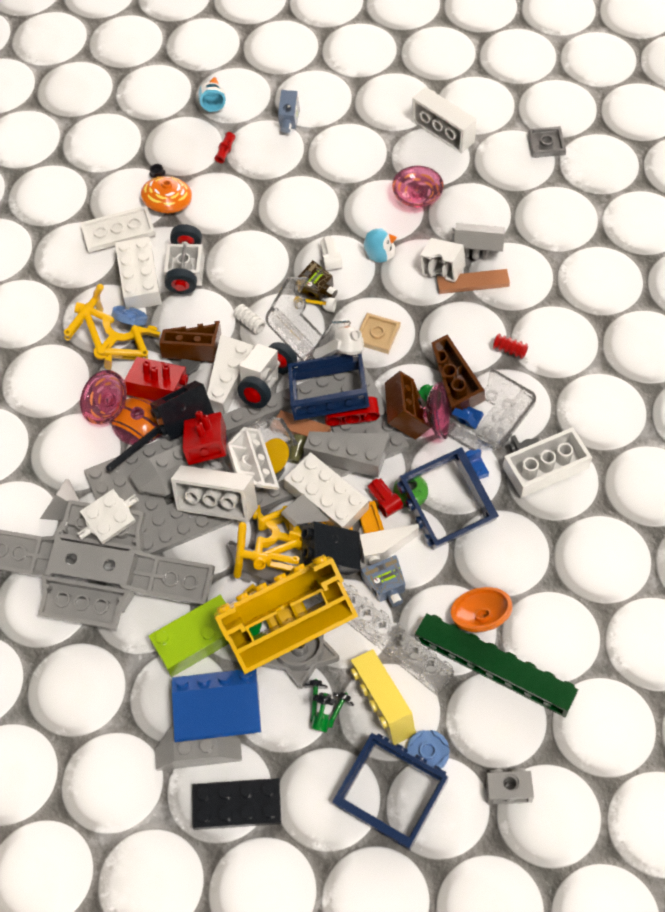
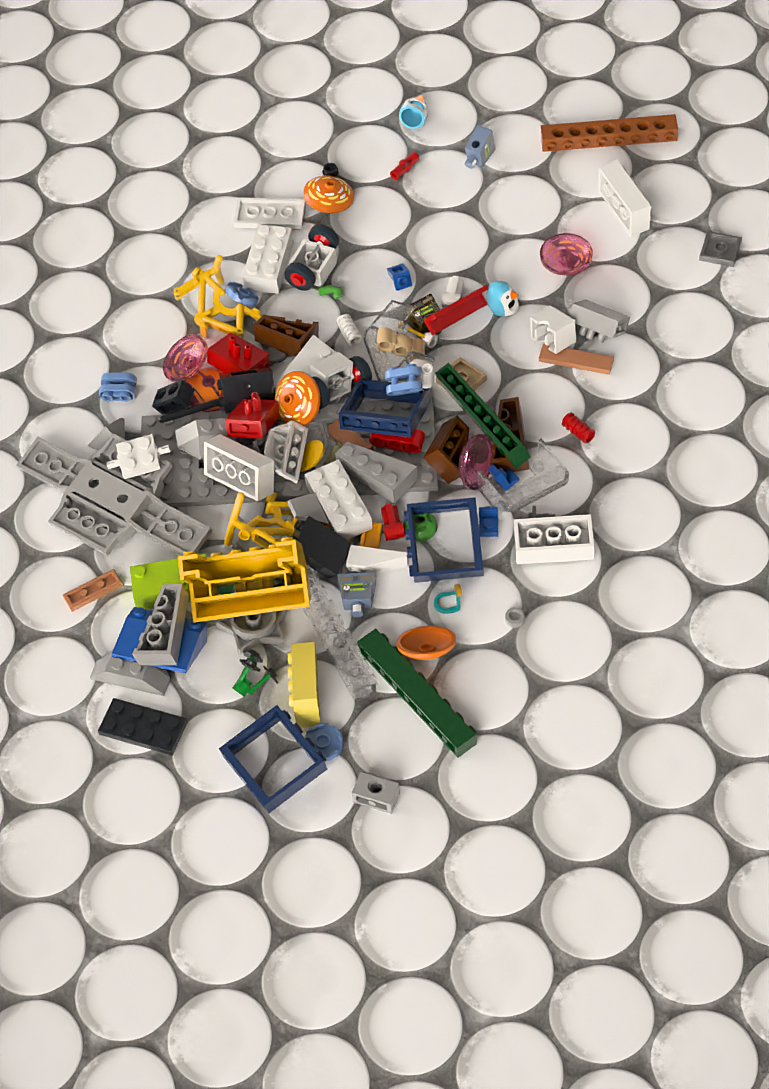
camera: 25 degrees right, 5 degrees down
none -> nougat tile [63,569,123,612]
none -> medium blue brick [99,373,137,402]
none -> light grey wedge [132,584,189,665]
none -> black brick [152,380,195,415]
none -> orange dish [275,371,320,426]
none -> bright green arm [318,285,343,299]
none -> tan piece [377,327,425,361]
none -> medium blue brick [385,364,423,396]
none -> blue bracket [387,263,412,291]
none -> red fence [424,285,489,336]
none -> teal piece [434,584,462,614]
none -> dark green brick [435,362,531,469]
none -> light grey tile [505,608,525,628]
none -> dark orange brick [541,114,678,152]

